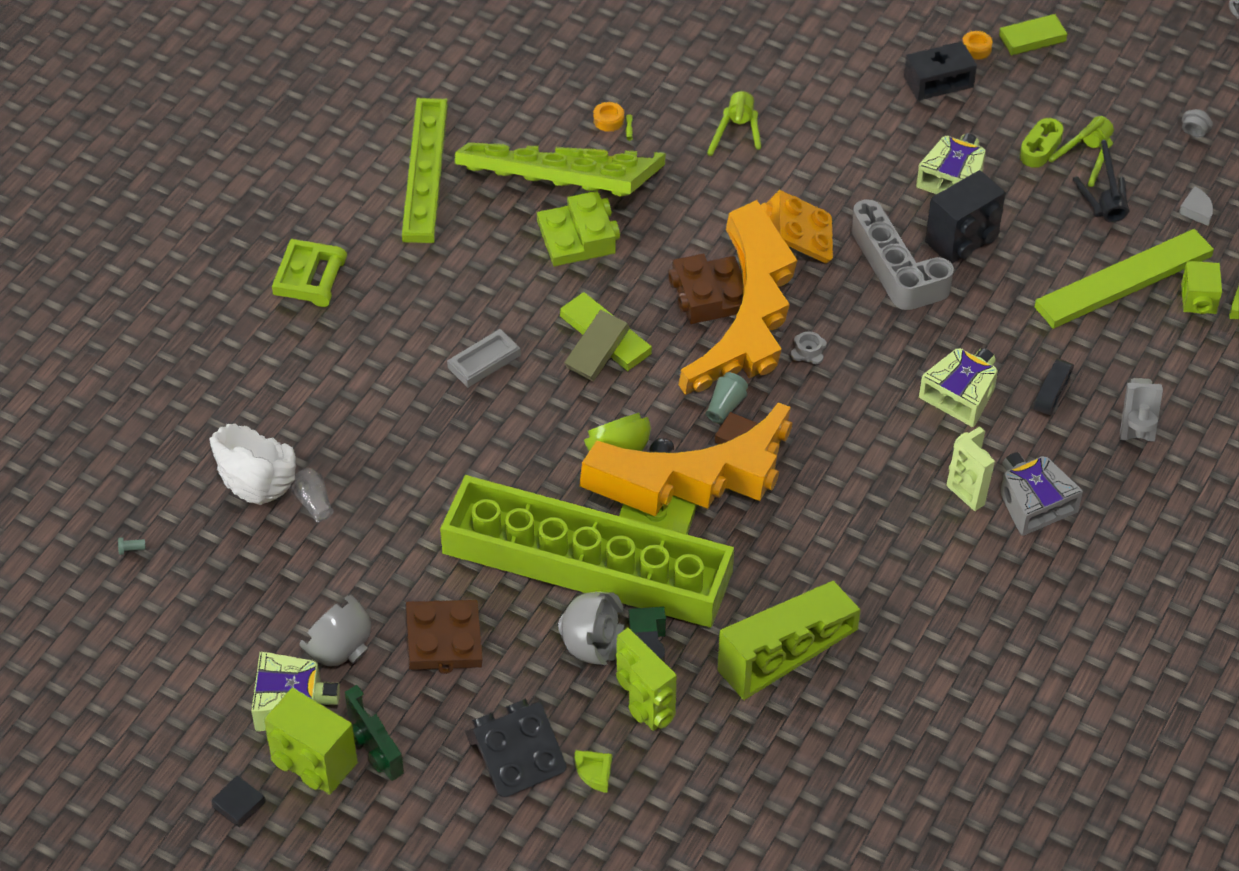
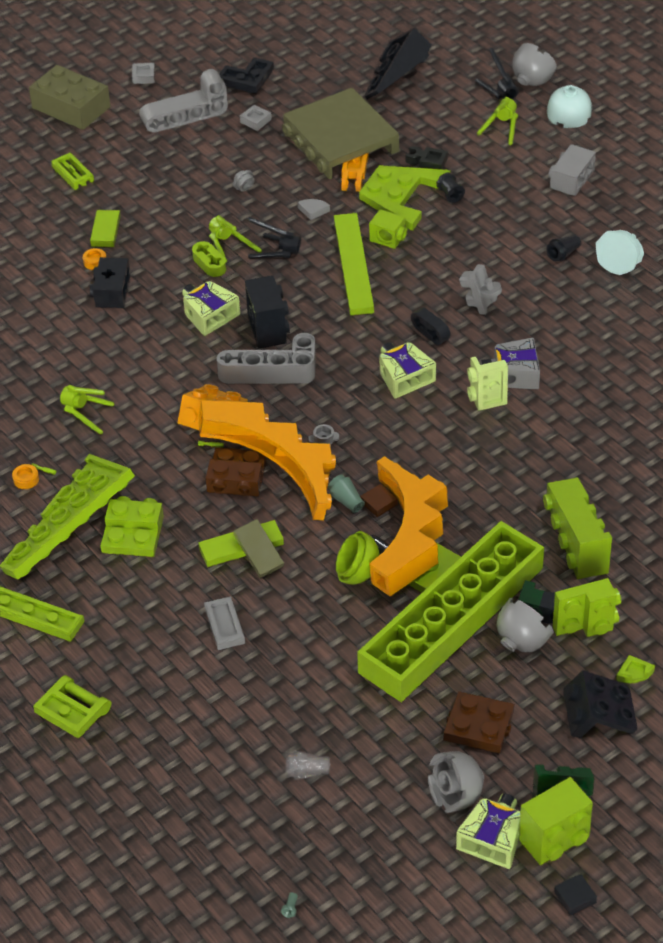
camera: 65 degrees left, 5 degrees down
white hair [209,424,296,505] -> none

